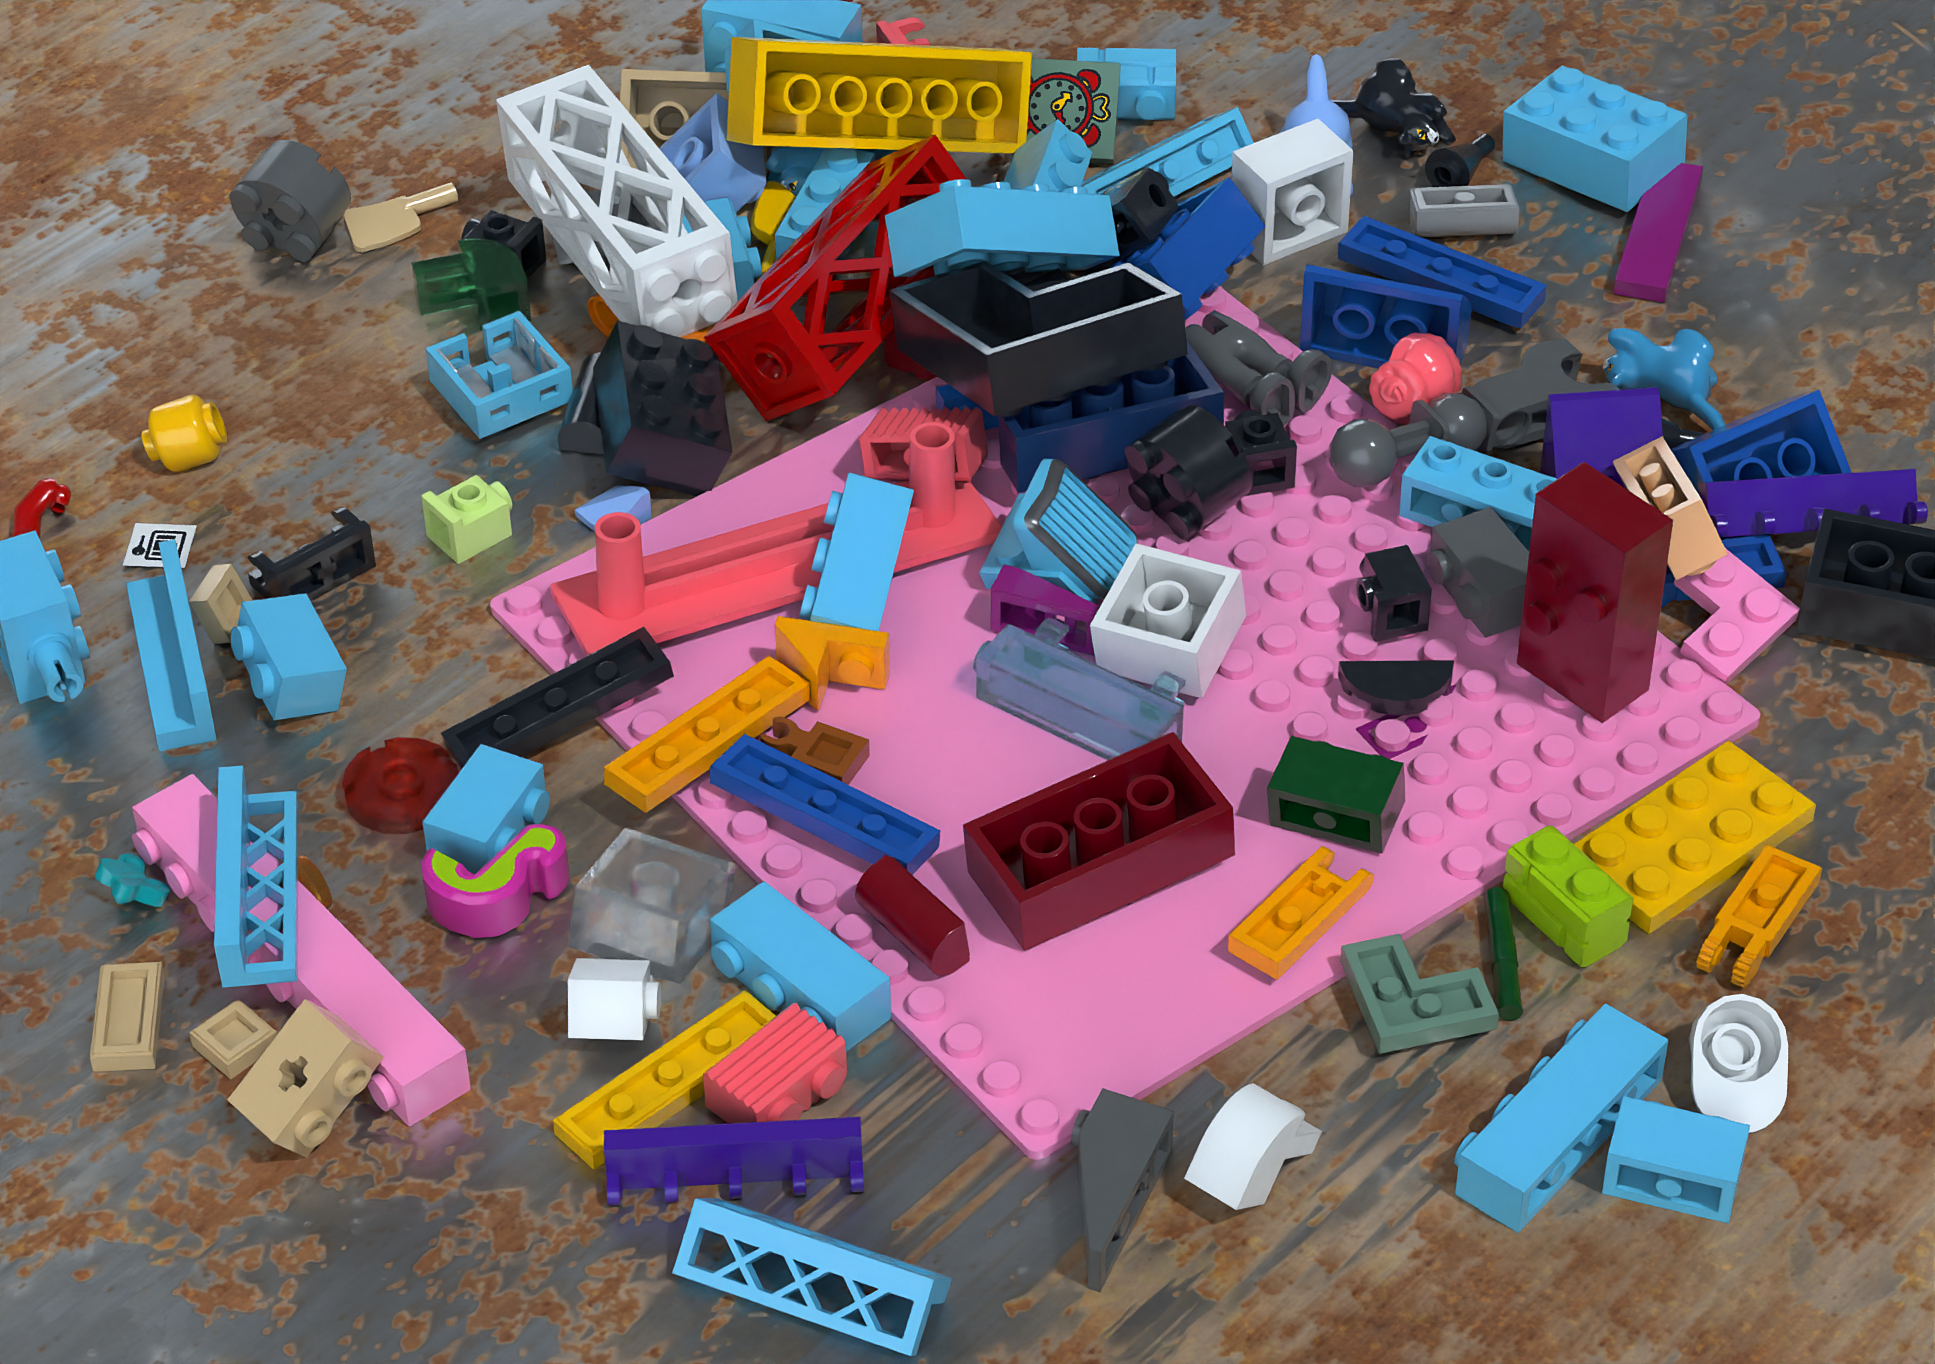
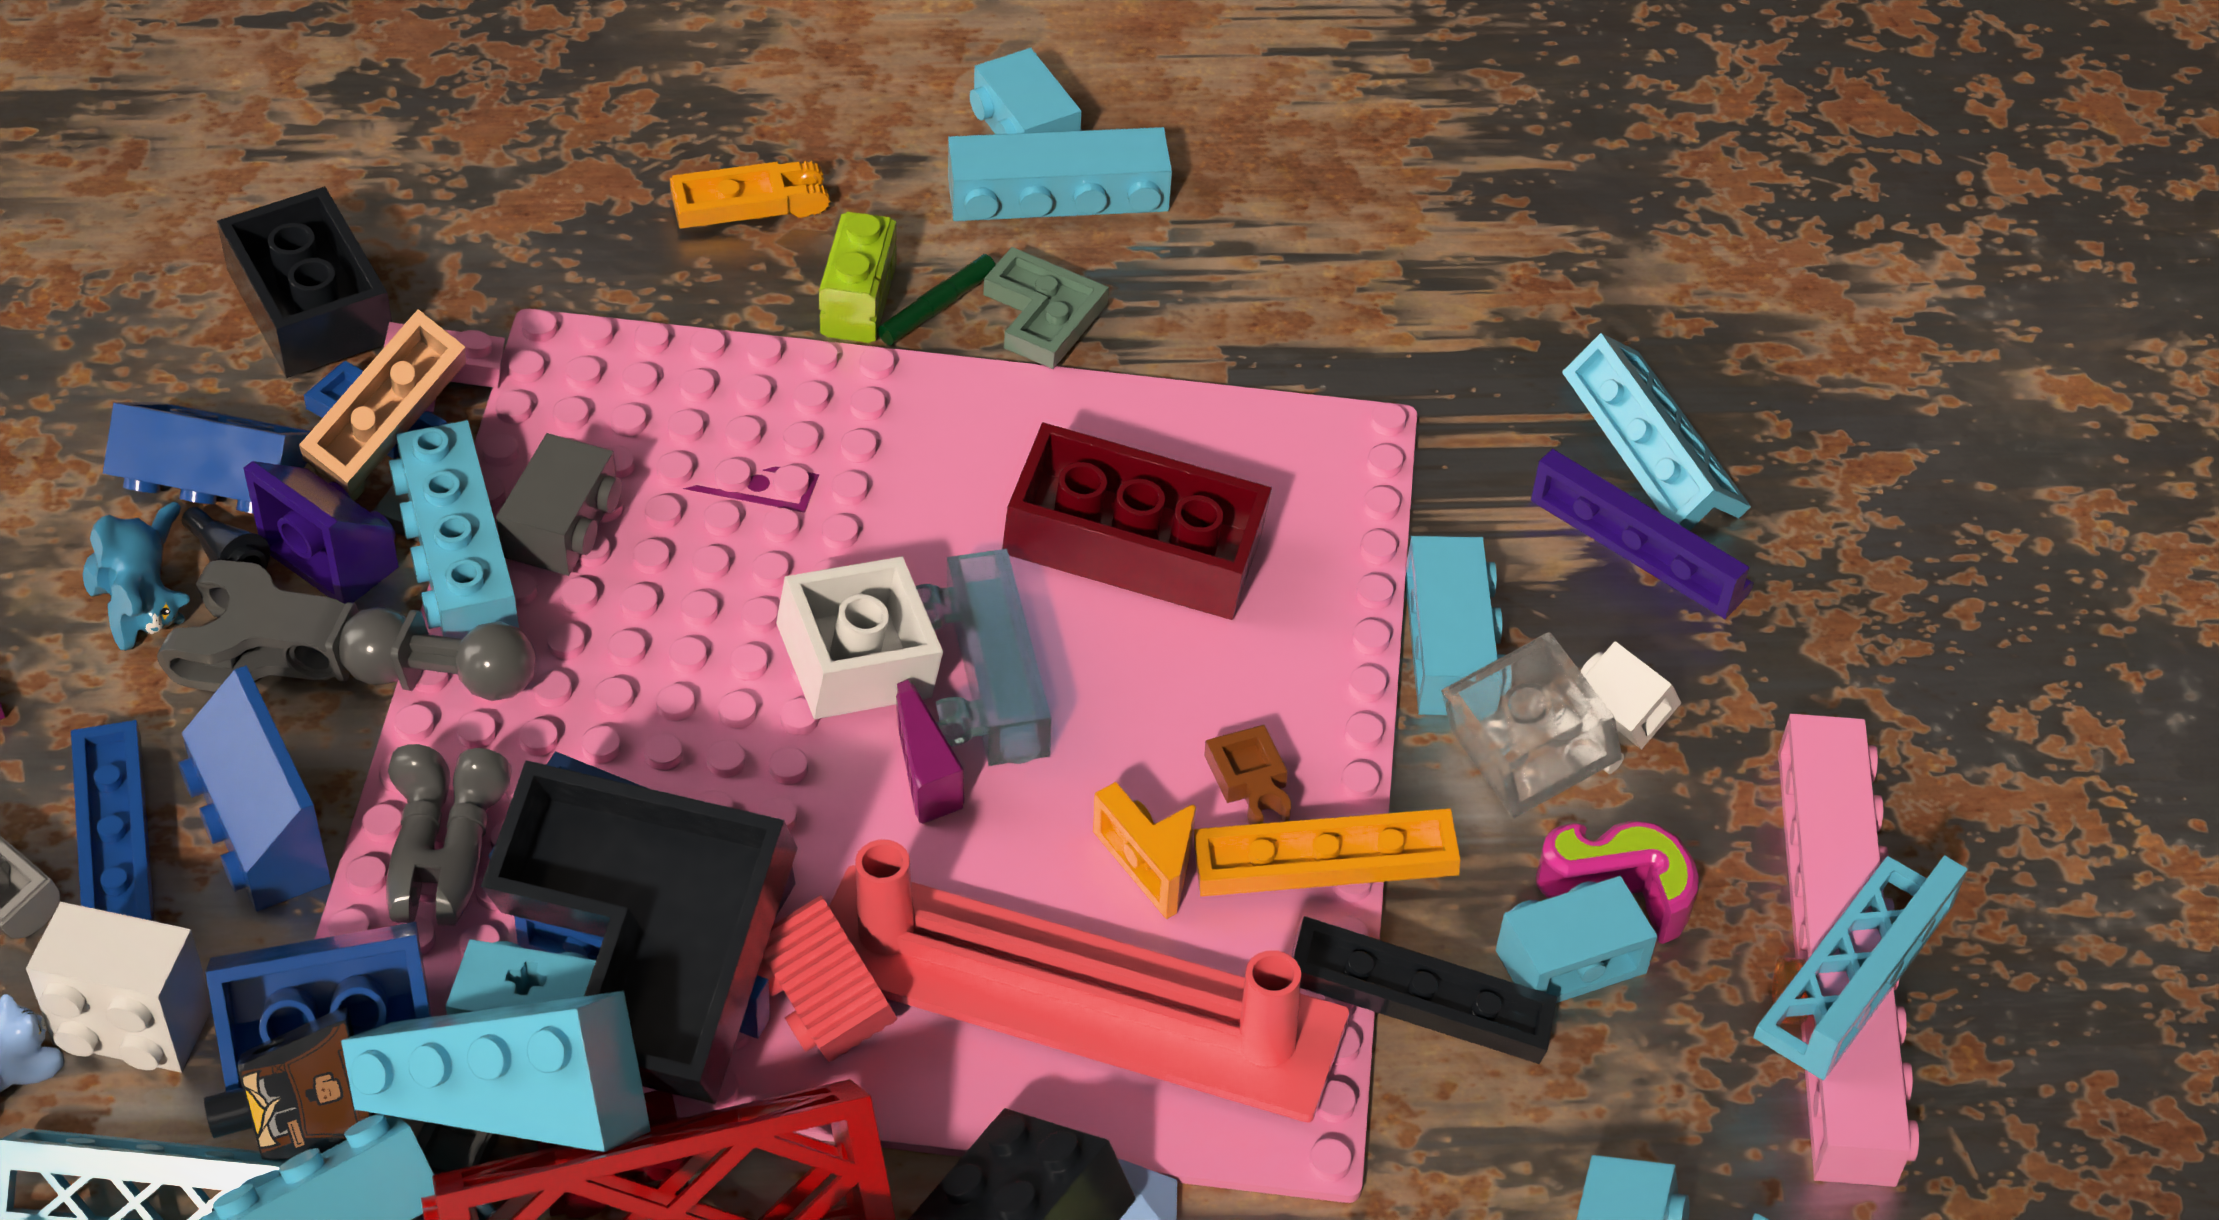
camera: 140 degrees left, 5 degrees up
tan tile [90,962,165,1072] -> none
teal piece [94,853,171,907] -> none
tan tile [189,999,277,1080] -> none
tan brick [227,999,384,1158] -> none
clear red tile [342,737,459,834] -> none
yellow tile [553,990,776,1170] -> none
coral brick [703,1003,847,1124] -> none
blue plate [710,734,941,875] -> none
medium azure brick [799,472,914,631] -> none
dark red brick [855,854,970,976] -> none
medium azure piece [979,459,1138,604] -> none
dark grey slope [1071,1088,1174,1292] -> none
black brick [1125,405,1252,539] -> none
white brick [1184,1083,1322,1210] -> none
black brick [1225,410,1297,496] -> none
light orange hinge [1228,846,1374,980] -> none
dark green brick [1267,736,1405,853] -> none
black tile [1338,660,1454,716] -> none
black brick [1356,545,1432,642] -> none
coral hair [1369,332,1462,425] -> none
dark red brick [1517,462,1673,723] -> none
yellow plate [1574,740,1816,934] -> none
white cap [1689,994,1788,1134] -> none
dark purple hinge [1698,469,1928,538] -> none

